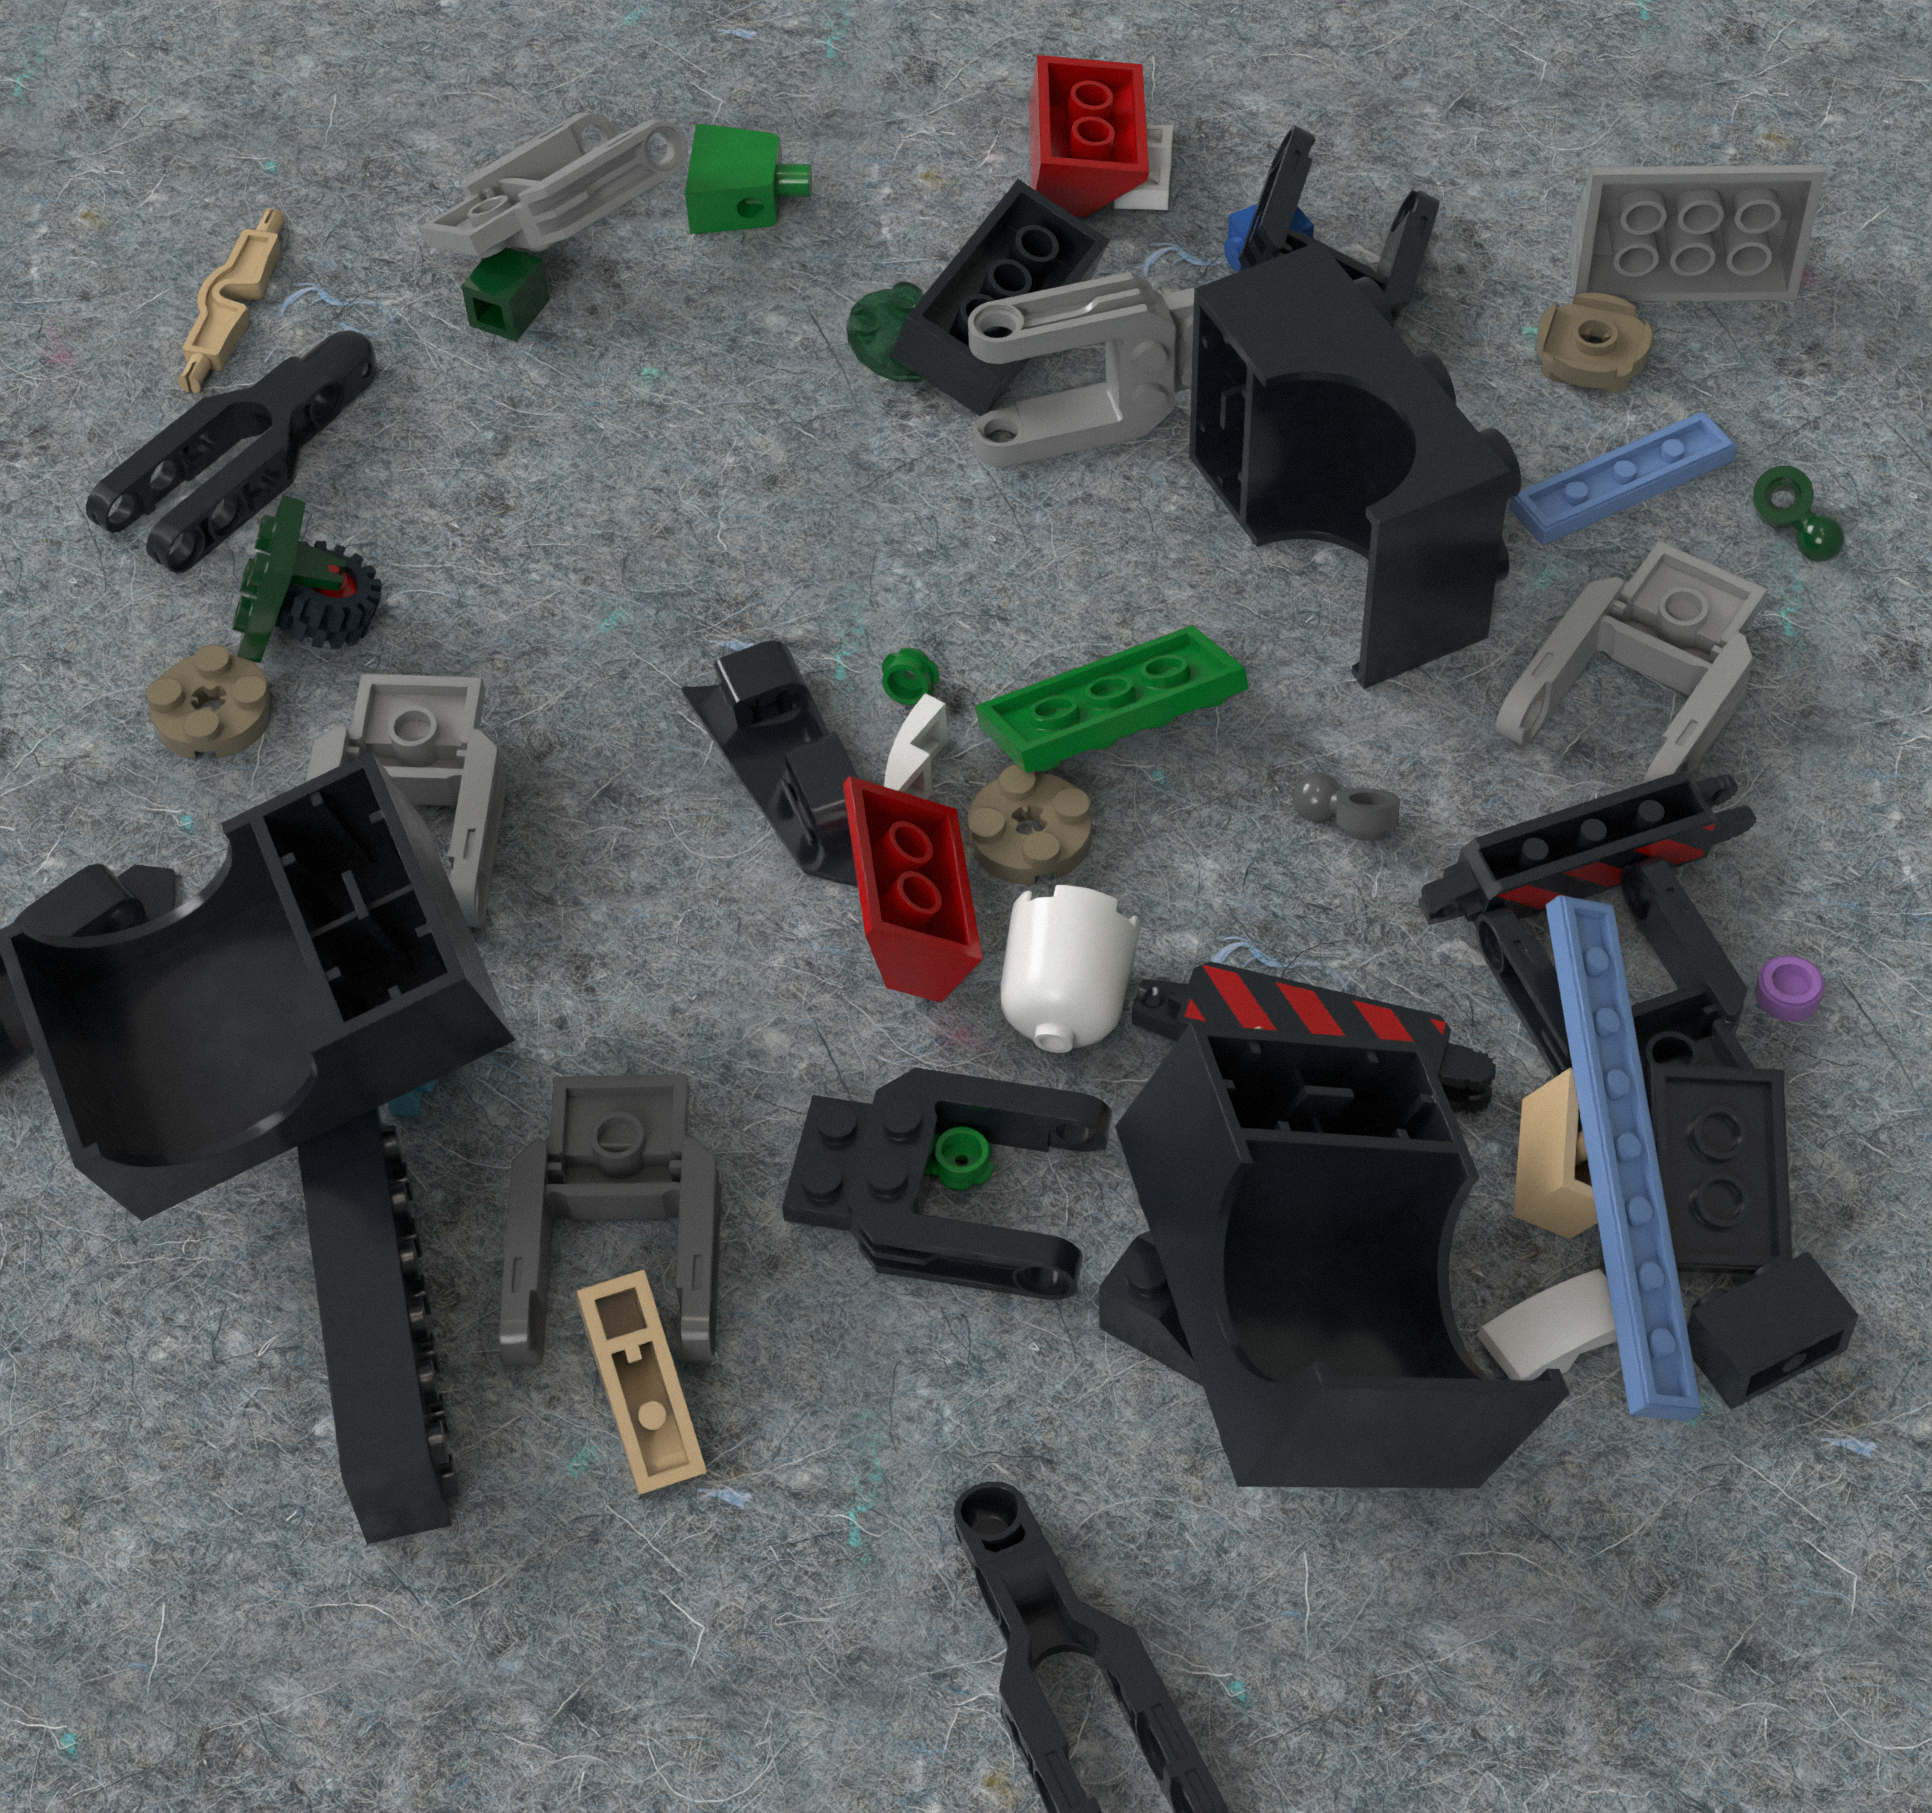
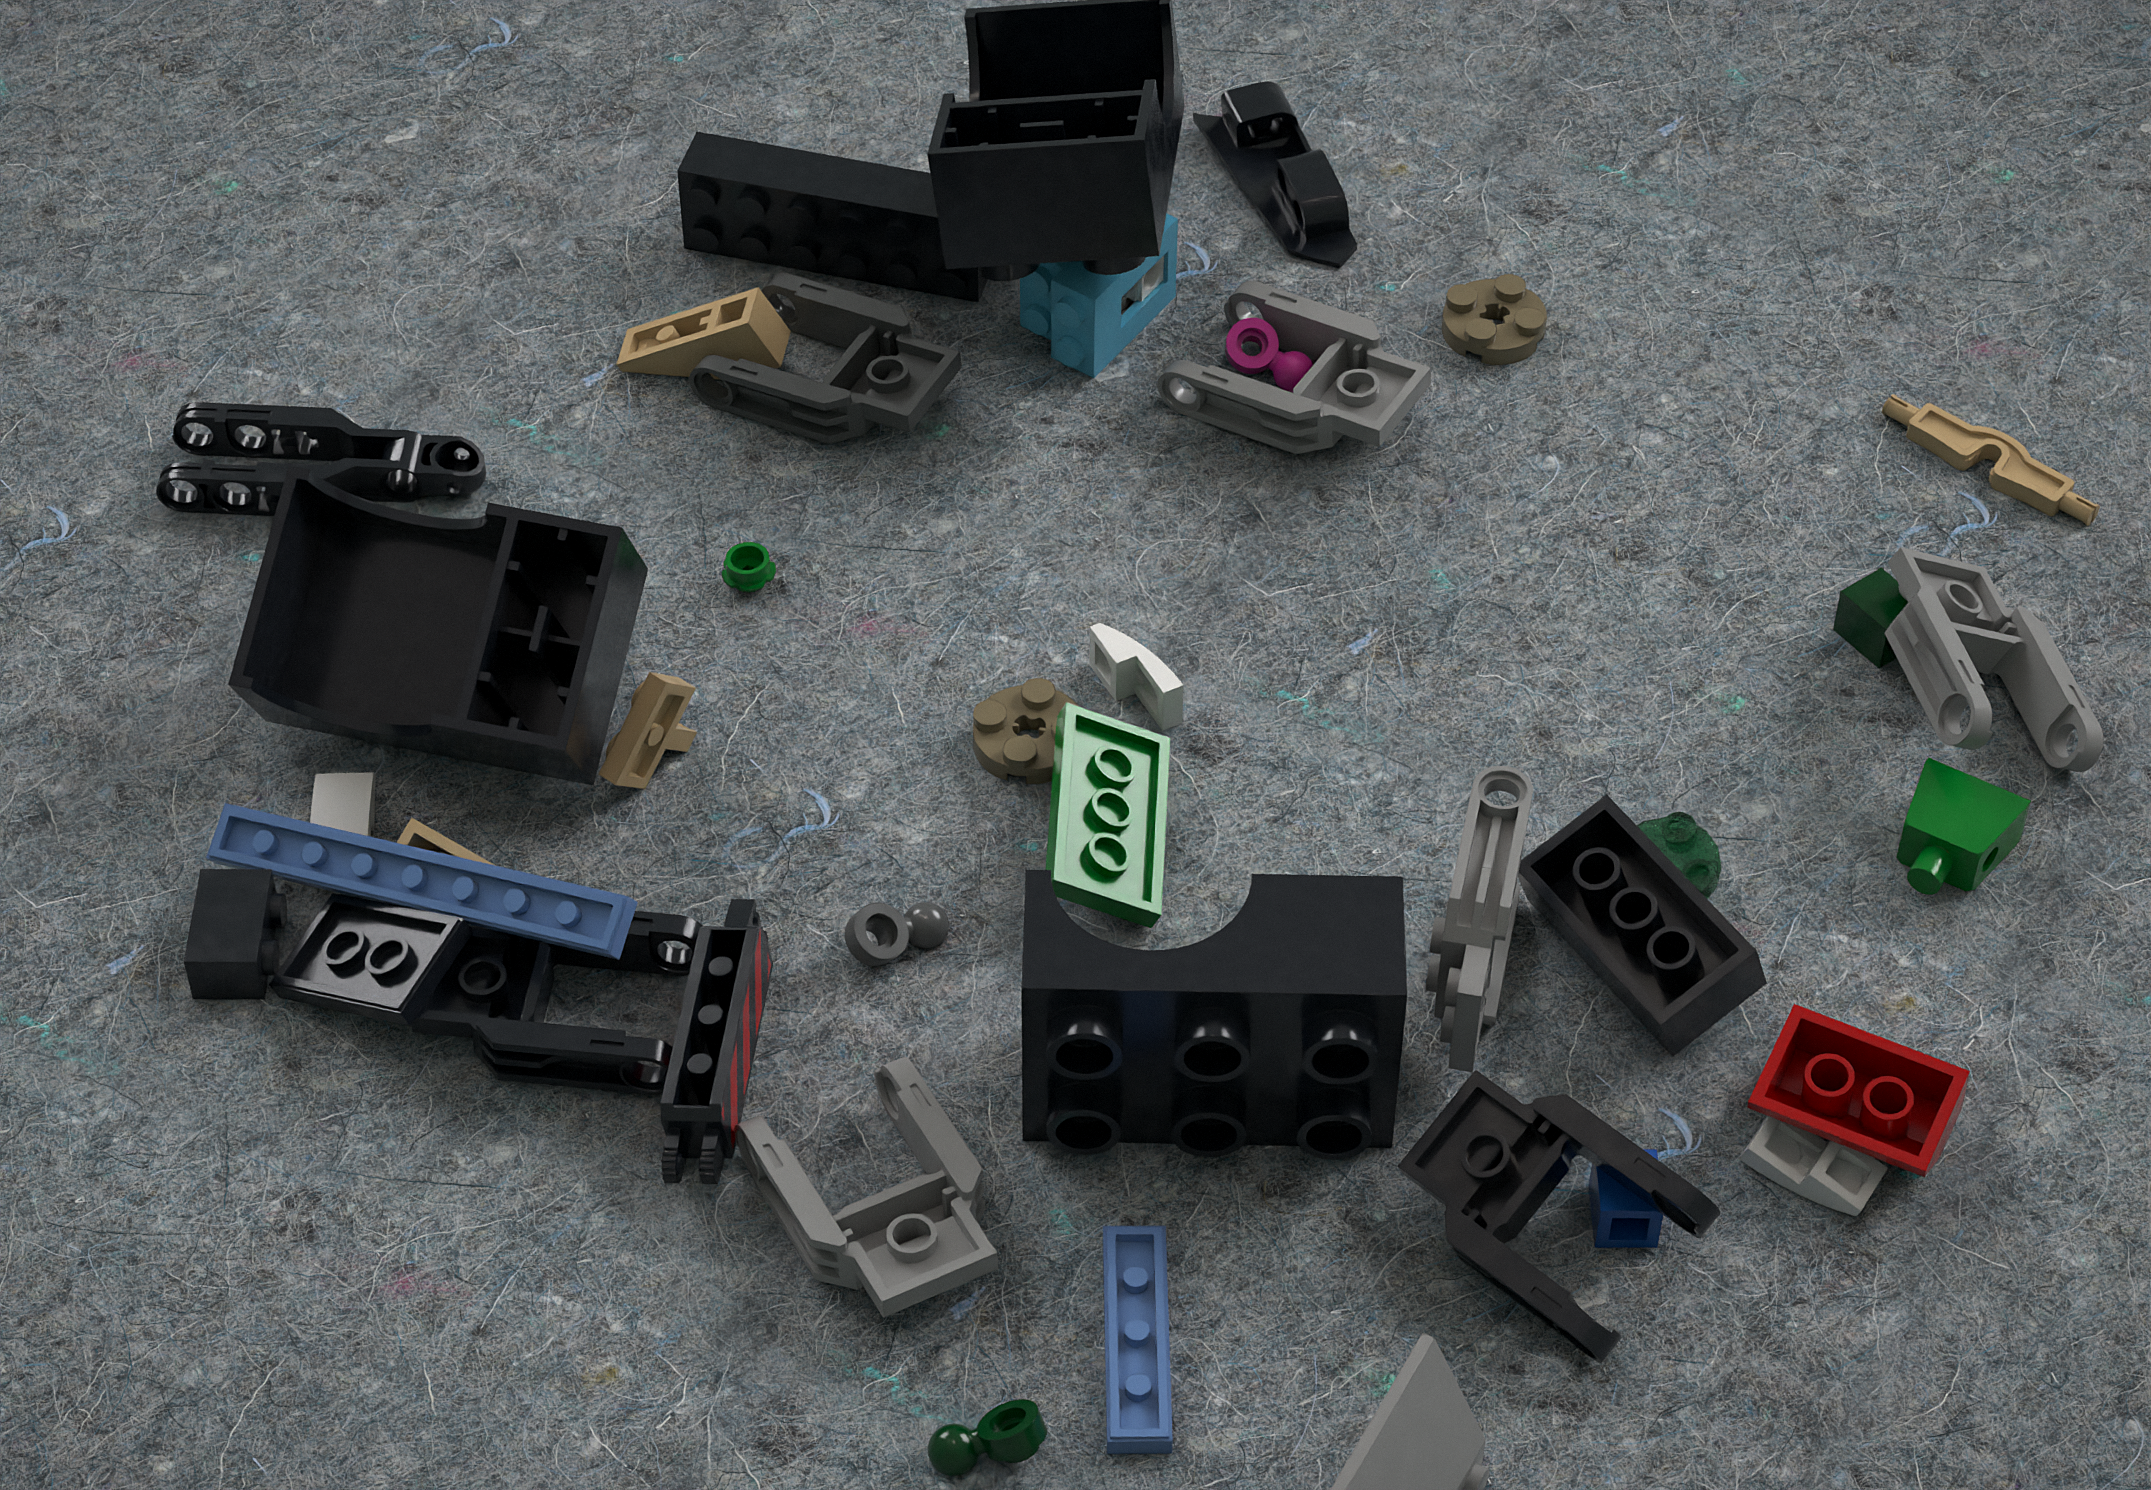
camera: 115 degrees right, 5 degrees down
black piece [86,330,377,574] -> none
plate [231,495,382,663] -> none
black panel [681,641,859,887] -> none
black plate [782,1068,1113,1300] -> none
red slope [843,776,983,1003] -> none
green plate [882,648,940,705] -> none
white cylinder [1001,885,1140,1053] -> none
black hinge [1132,961,1496,1114] -> none
dark tan plate [1536,292,1653,393] -> none
medium lavender tile [1755,955,1825,1021] -> none

